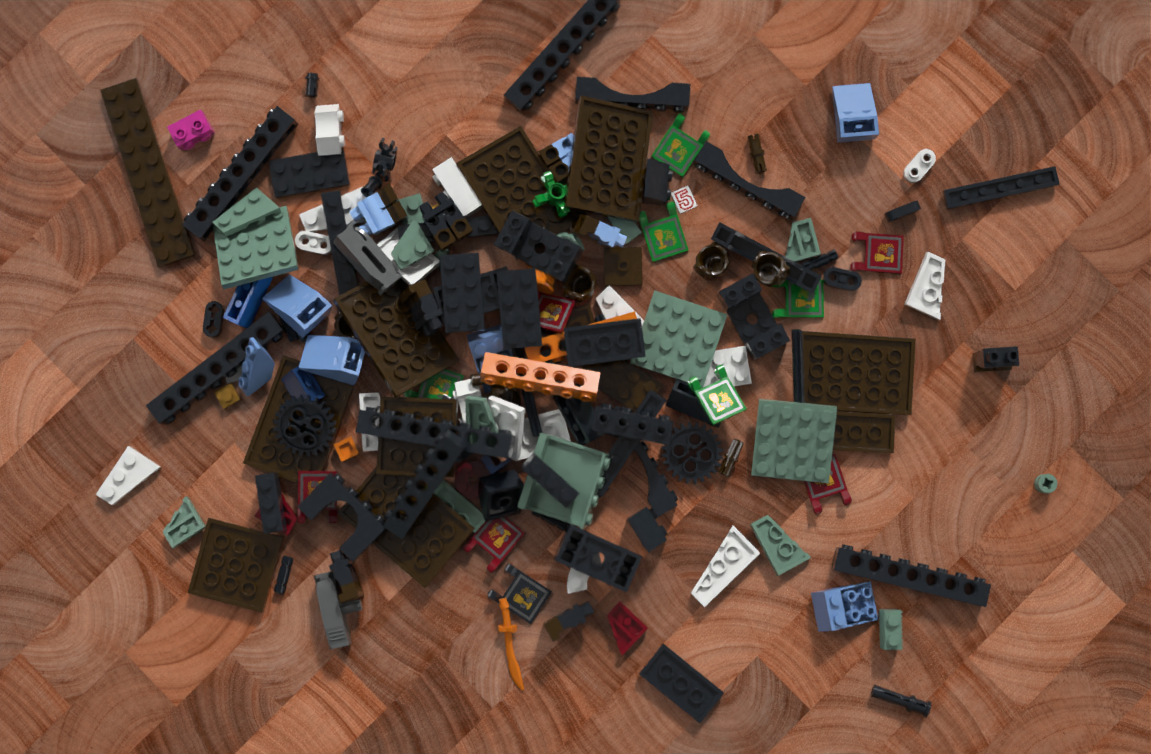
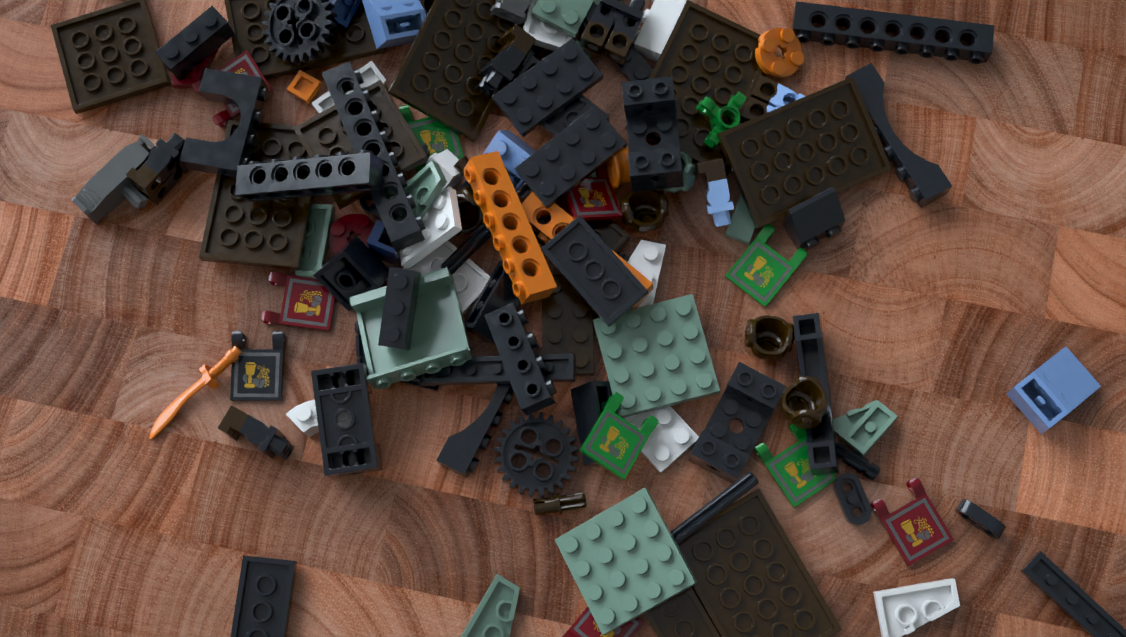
camera: 60 degrees right, 10 degrees down
black axle [274,556,293,594] -> none
dark brown plate [604,247,643,286] -> none
dark red wing [607,601,648,655] -> none
black slope [627,507,668,553] -> none
green flag [651,114,710,177] -> none
white sticker [671,186,697,214] -> none
white wing [691,526,760,607] -> none
black arch [694,141,806,220] -> none
dark brown pin [747,134,768,174] -> none
white plate [903,149,936,183] -> none
none -> orange plate [755,27,804,78]

